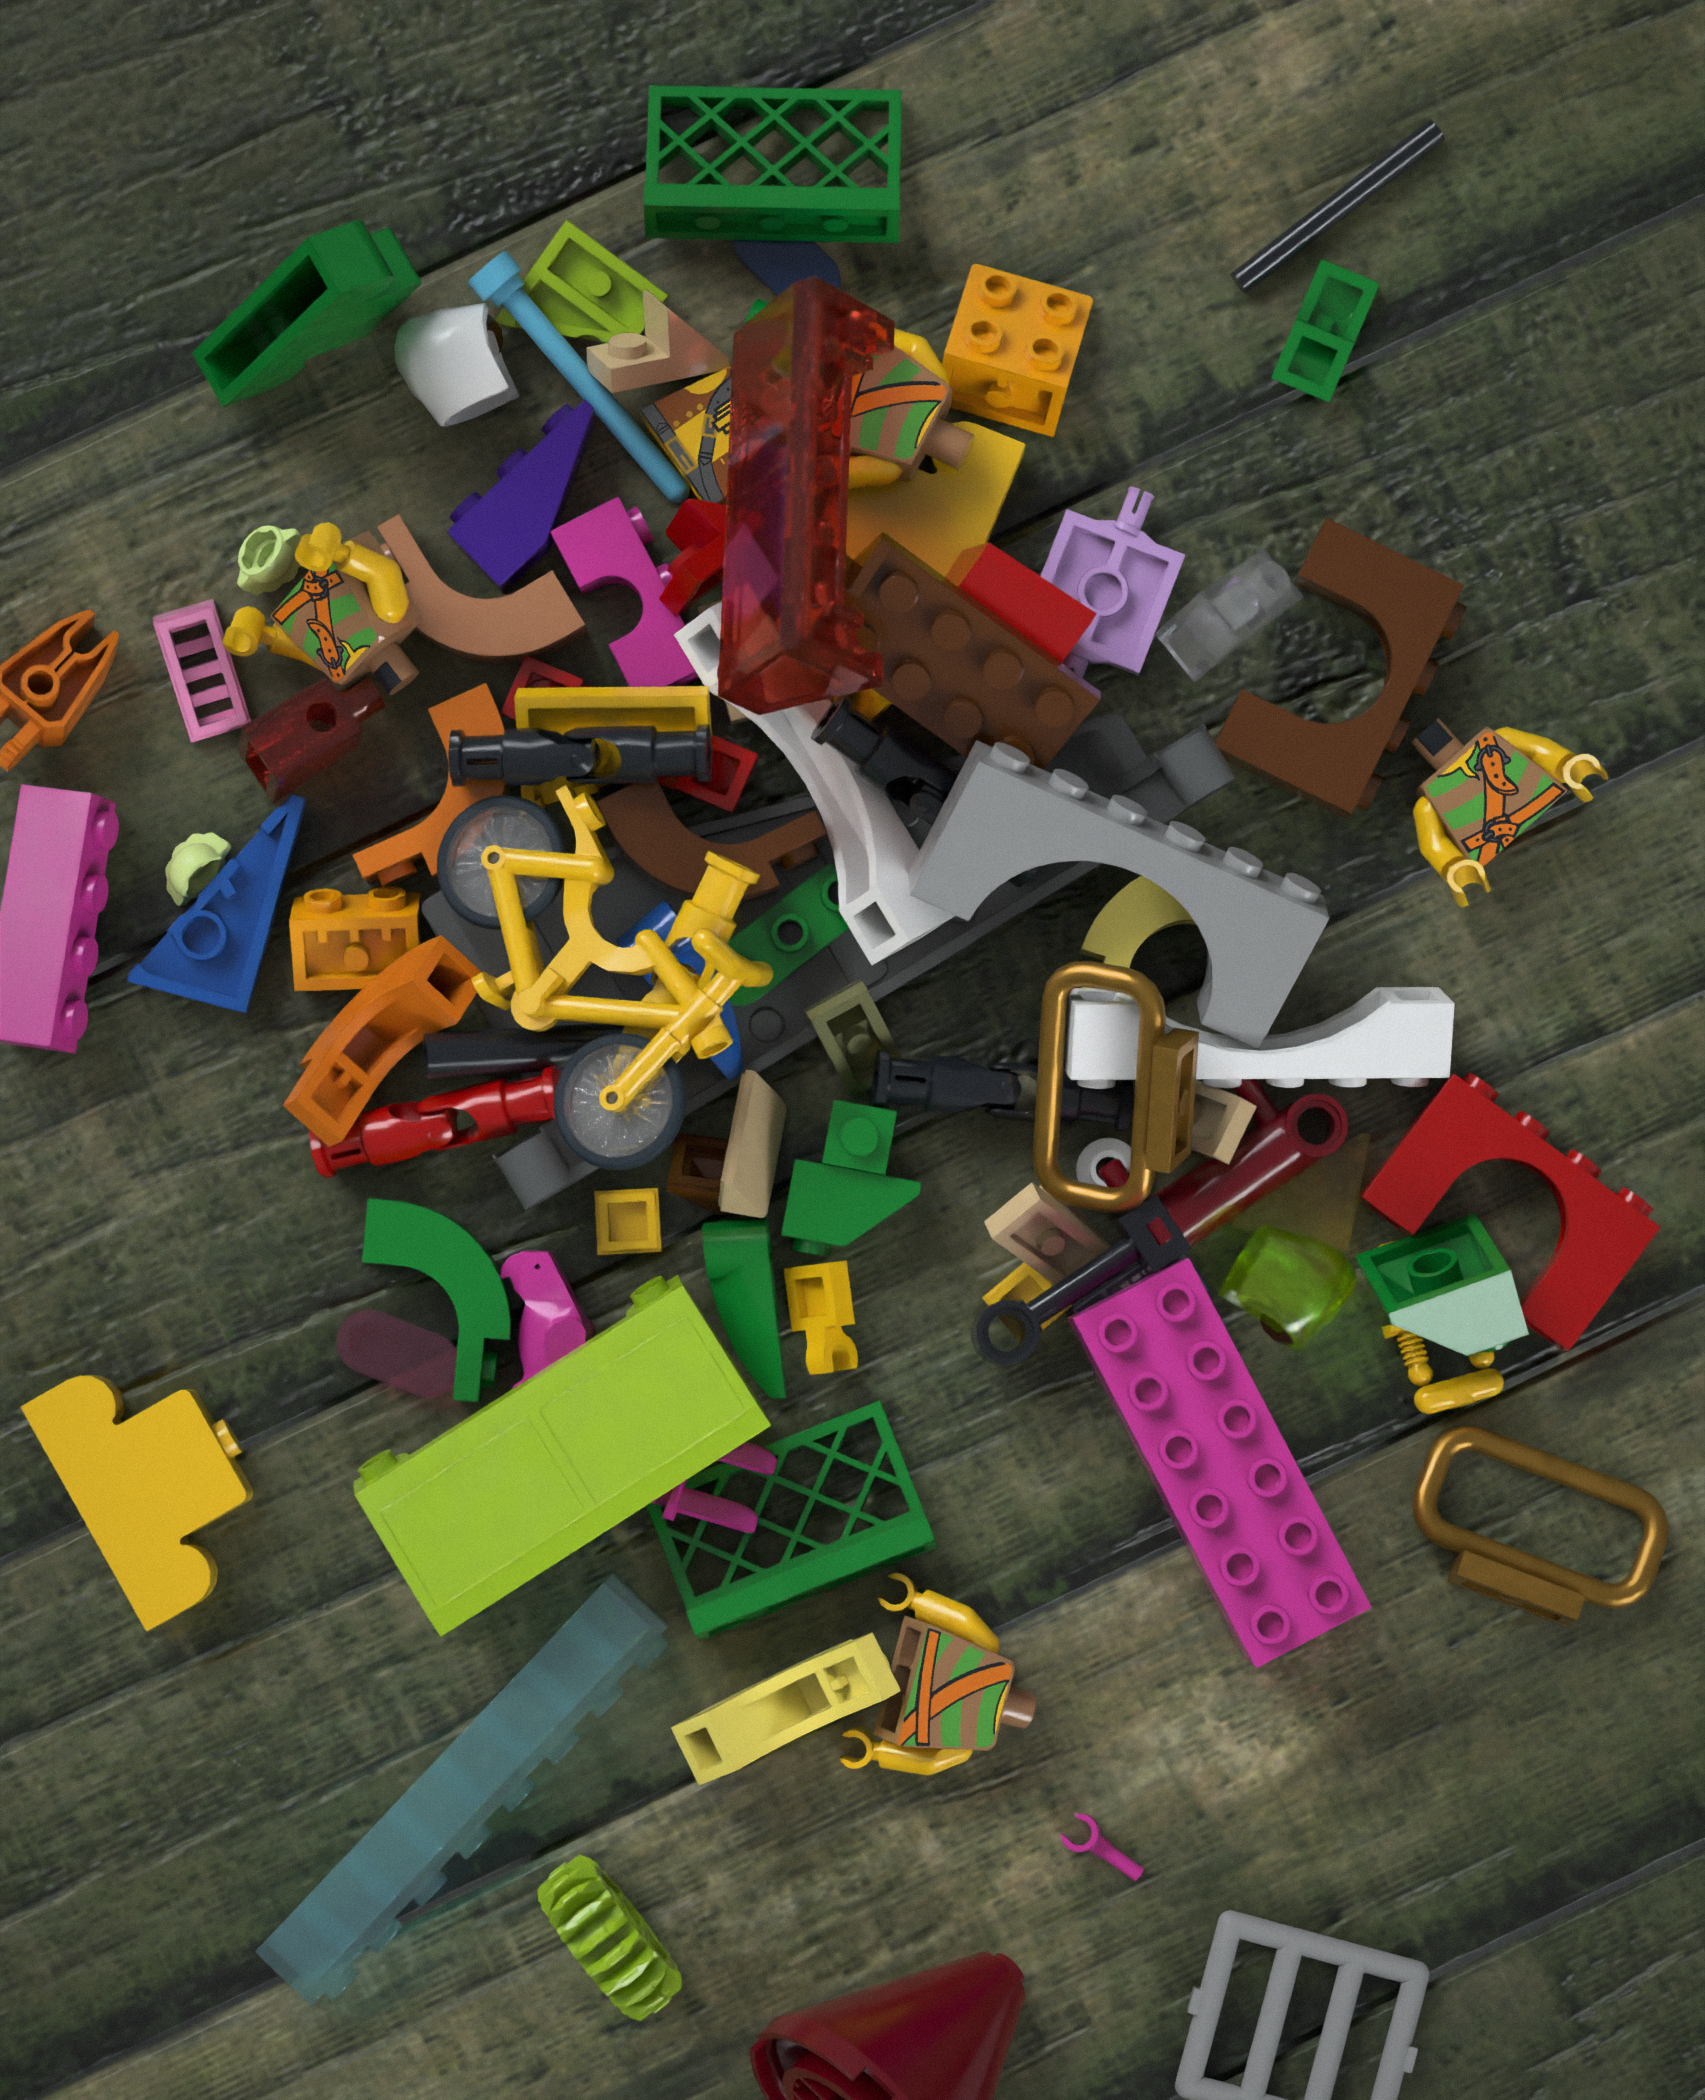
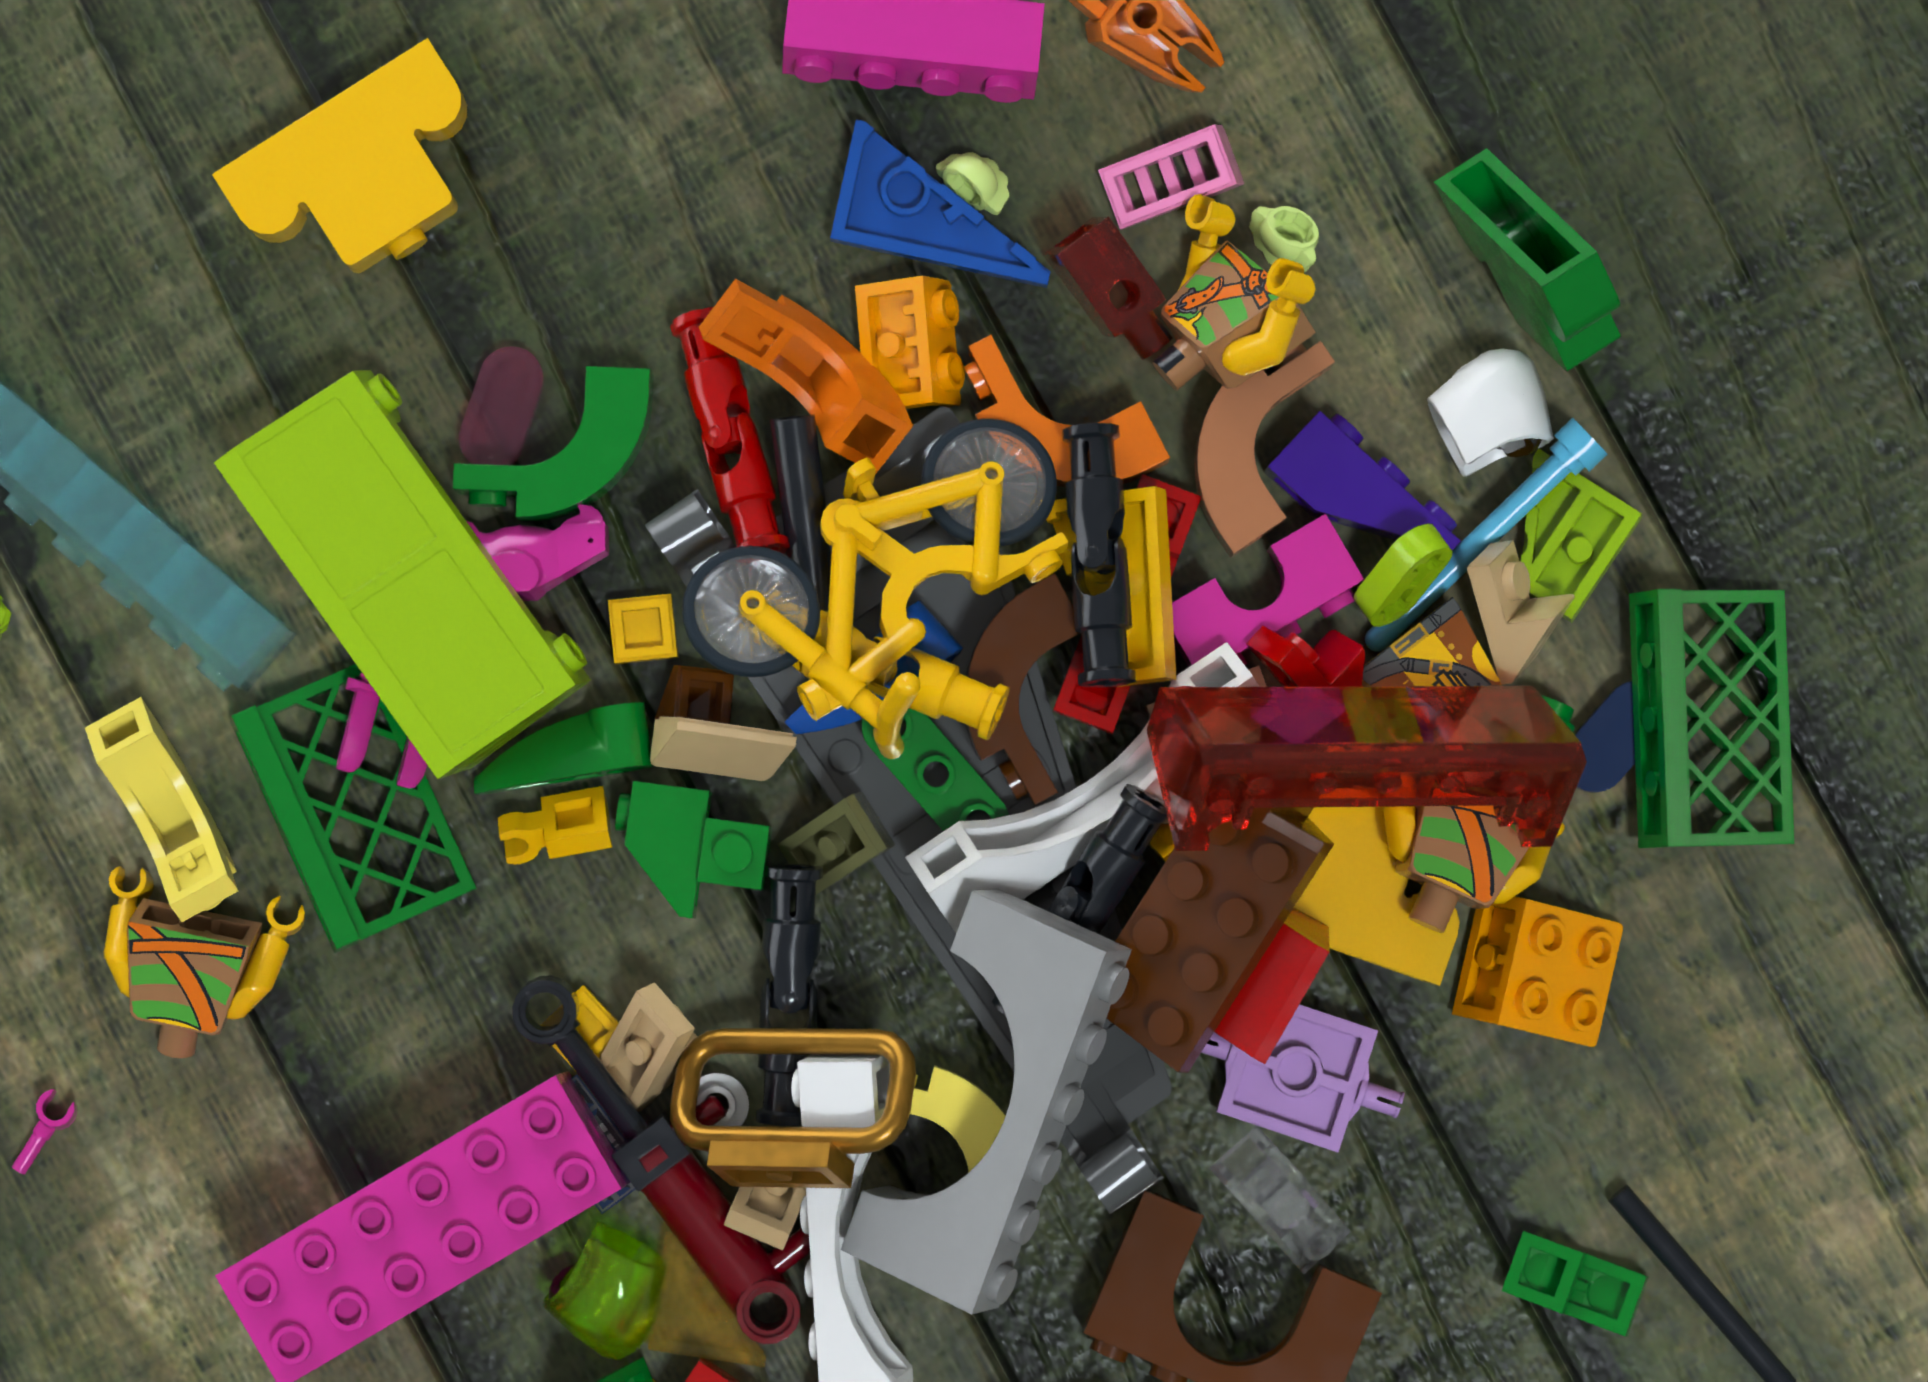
camera: 85 degrees right, 0 degrees up
none -> lime beam [1354,524,1453,627]

